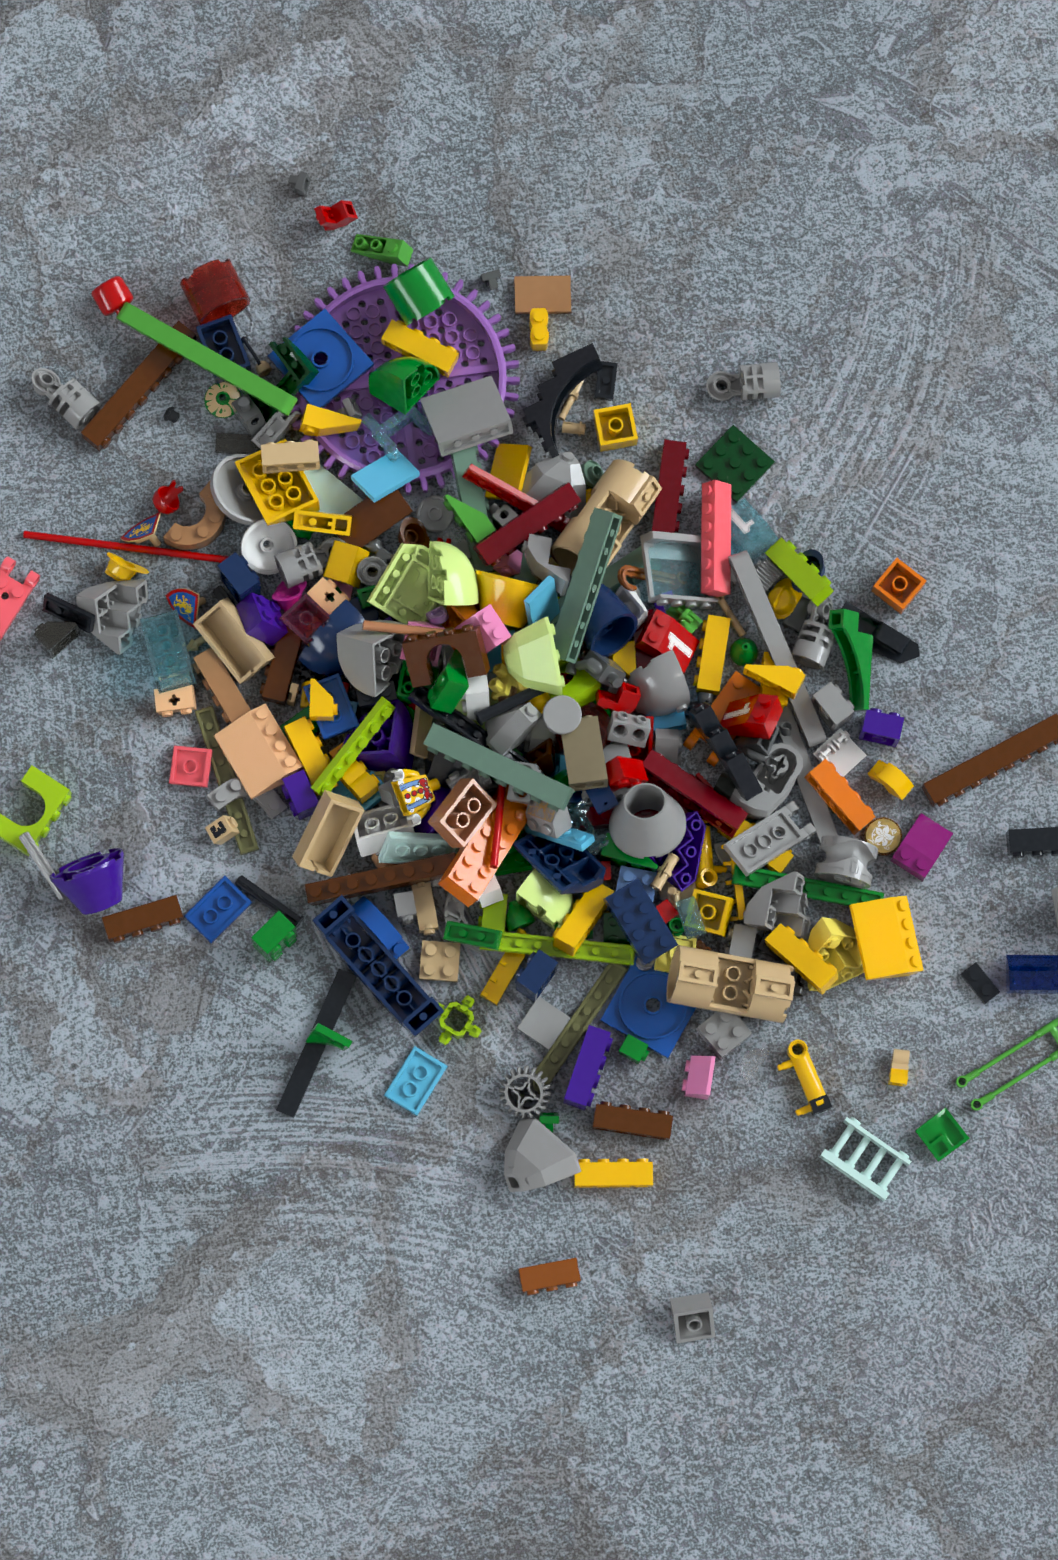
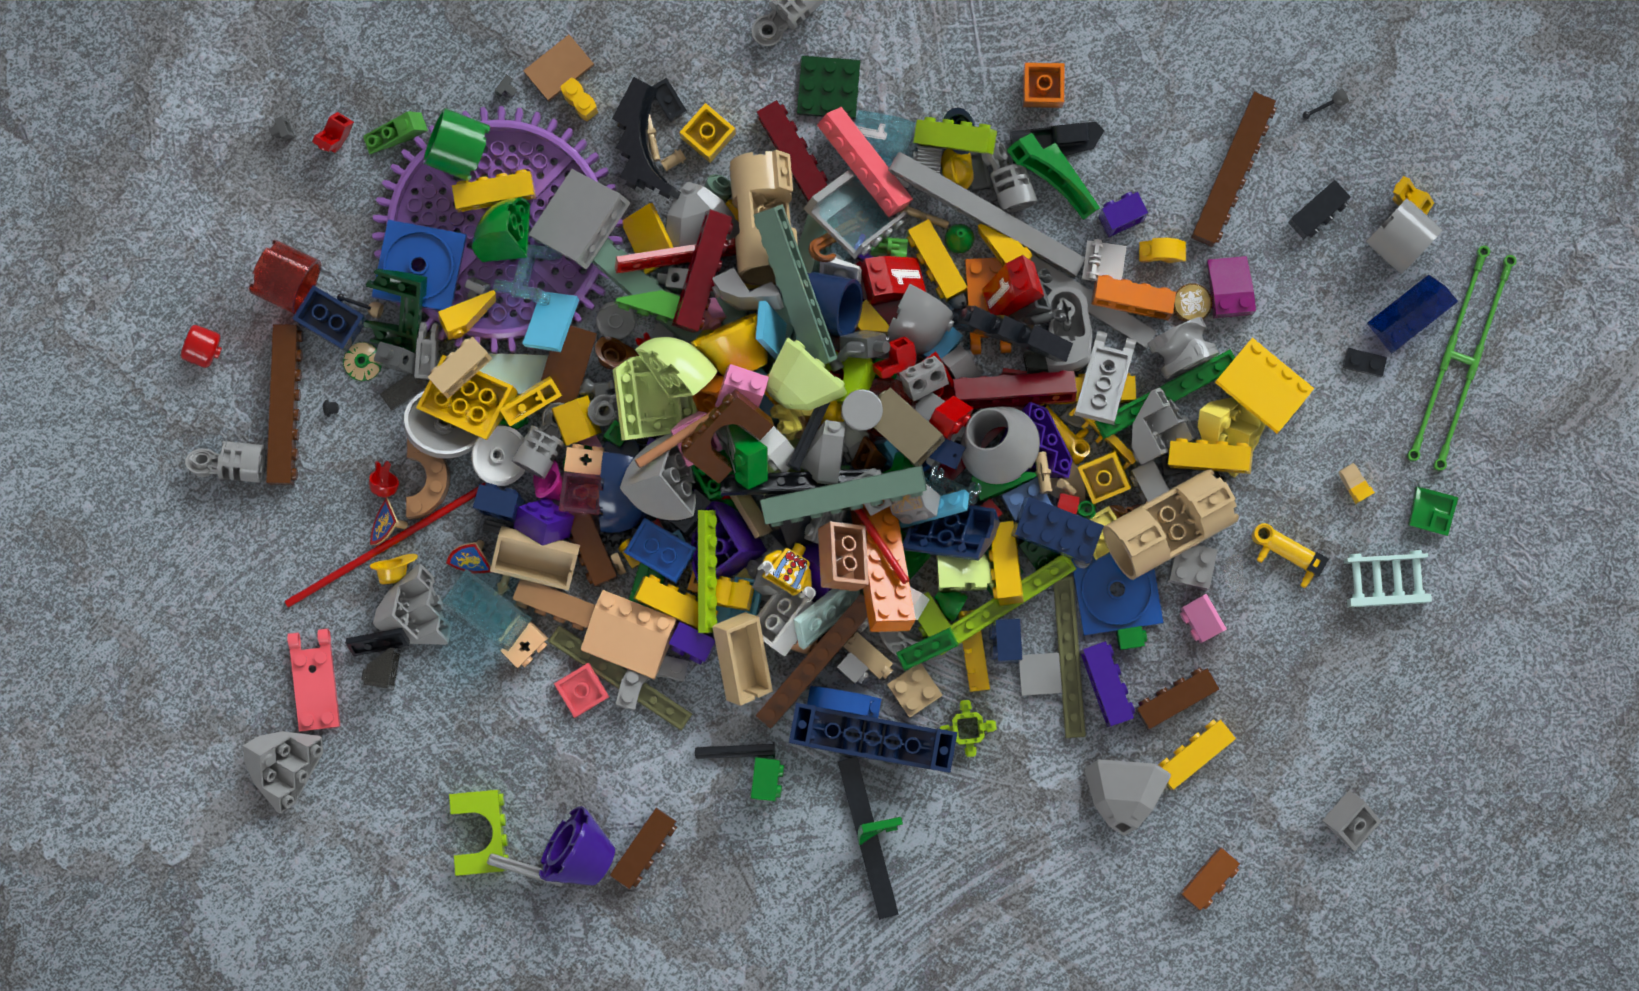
camera: 30 degrees left, 5 degrees up
bright green beam [116,302,298,416] -> none
blue tile [184,876,252,944] -> none
tan brick [205,815,240,845] -> none
yellow slope [309,679,338,721] -> none
medium azure tile [384,1046,448,1116] -> none
lavender tile [426,606,449,625] -> none
light grey gear [499,1065,552,1118] -> none
green tile [539,1112,559,1133] -> none
clear light blue plate [675,896,706,939] -> none
yellow slope [743,664,806,700] -> none
light grey brick [811,682,855,733] -> none

